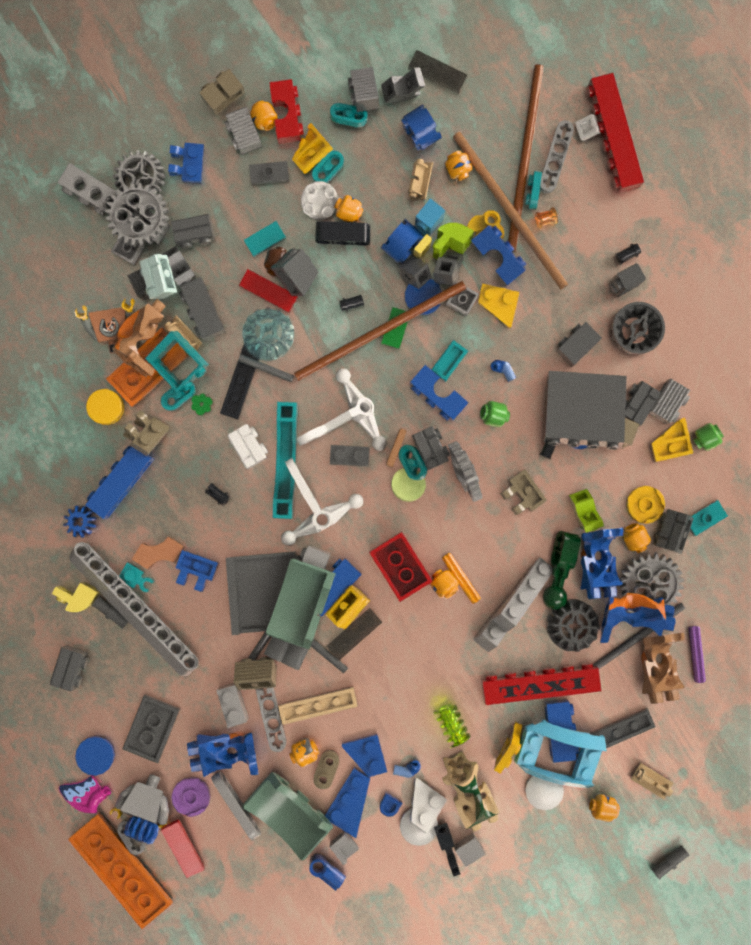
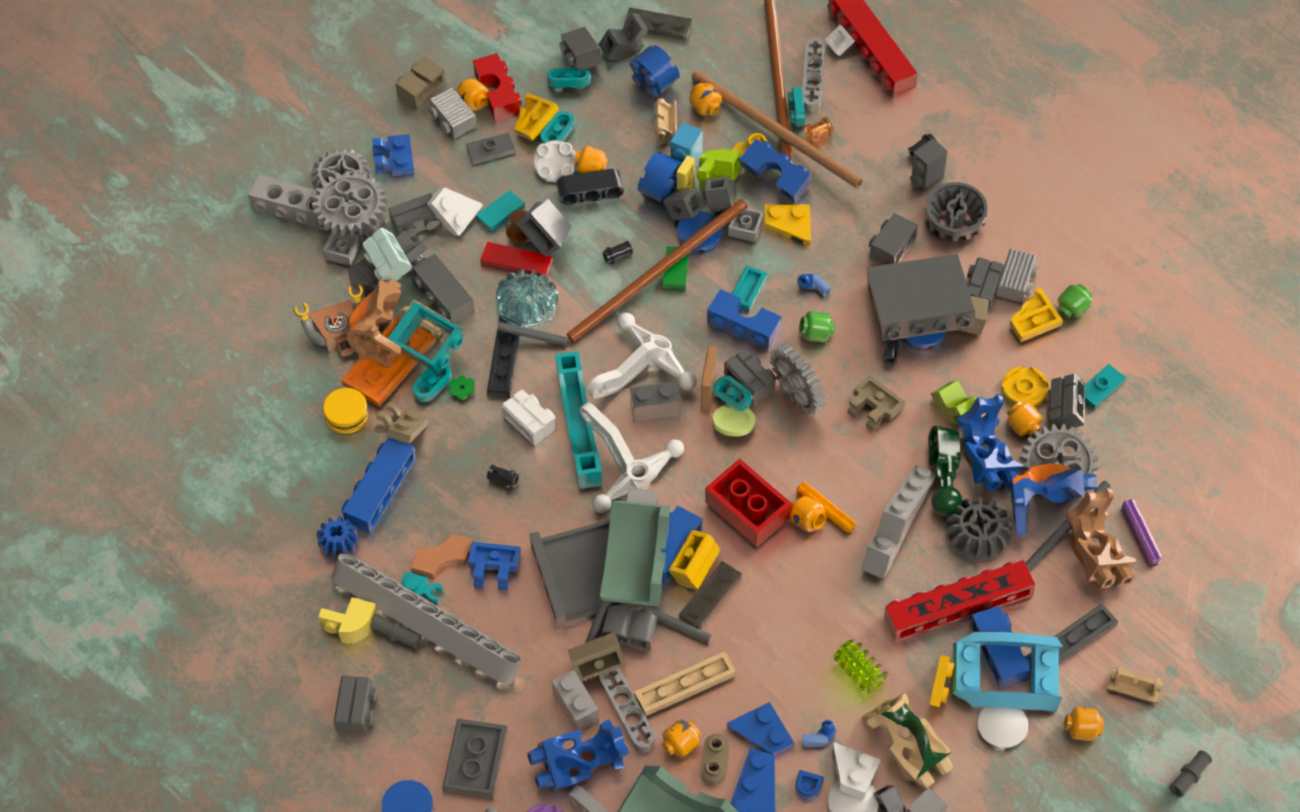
camera: 15 degrees left, 30 degrees down
none -> white wing [427,188,483,236]

